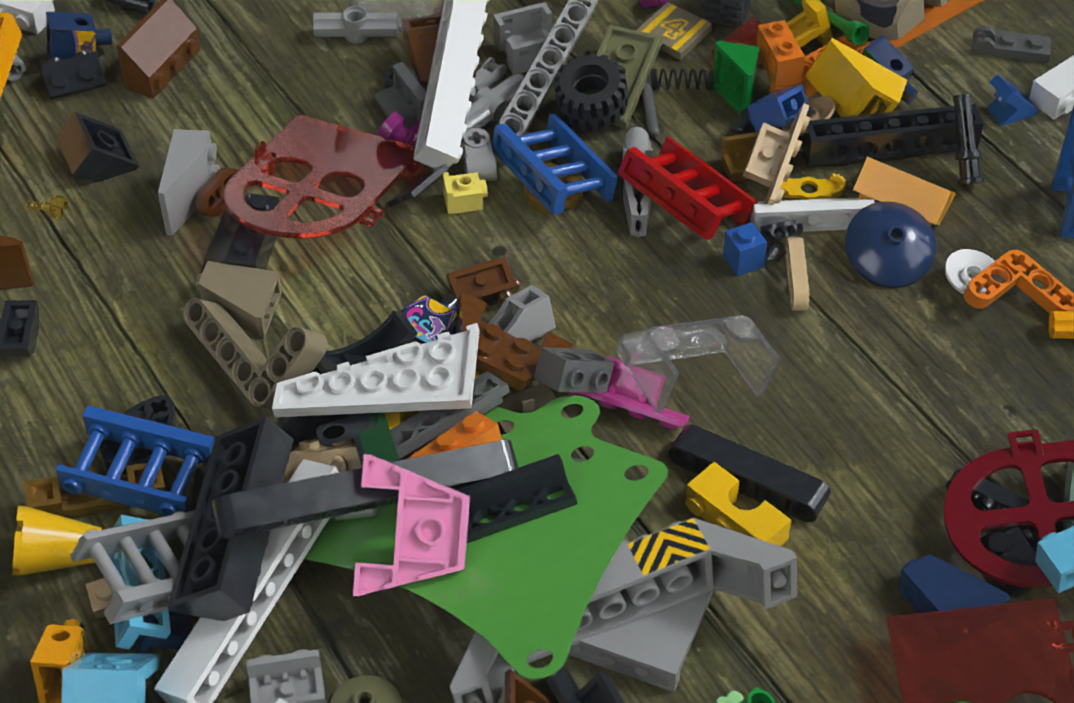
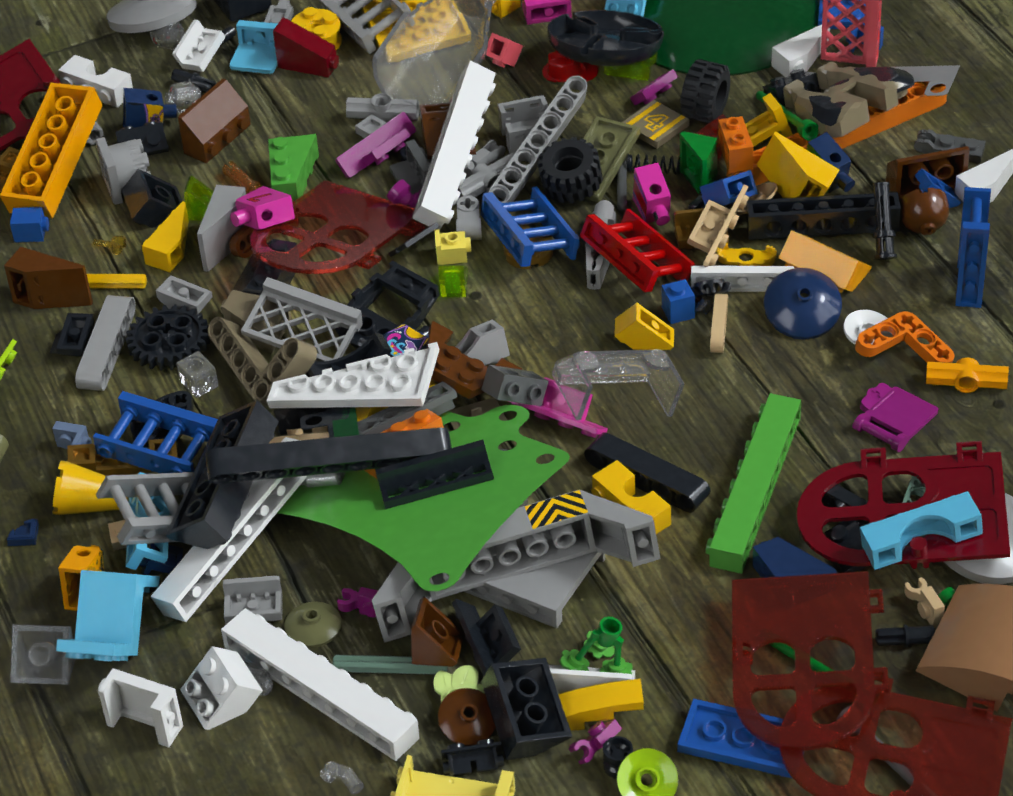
camera: 10 degrees right, 5 degrees down
bright pink wing [353,454,470,596] -> none
reddish brown bracket [446,256,520,303] -> none
none -> sand blue bracket [52,421,92,449]
none -> light grey beam [75,295,135,391]
none -> yellow axle [87,274,147,289]
none -> light grey piece [95,137,151,205]
none -> black gear [126,304,210,371]
none -> yellow slope [142,201,189,272]
none -> light grey slope [156,275,212,314]
none -> clear head [165,82,201,113]
none -> clear brick [176,351,219,398]
none -> clear neon green slope [184,175,214,220]
none -> clear orange pin [222,161,262,194]
none -> dark pink torso [230,186,295,230]
none -> light grey fence [241,277,363,362]
none -> bright green wedge [268,134,319,206]
none -> magenta bracket [335,112,416,179]
none -> black slope [335,261,440,348]
none -> magenta plate [337,587,378,618]
none -> light grey plate [355,114,386,138]
none -> clear neon green slope [438,265,468,297]
none -> yellow slope [614,303,674,350]
none -> dark pink torso [633,163,671,226]
none -> bright green brick [706,393,801,574]
none -> magenta piece [852,383,939,452]
none -> reddish brown slope [886,146,970,200]
none -> reddish brown cylinder [899,188,949,235]

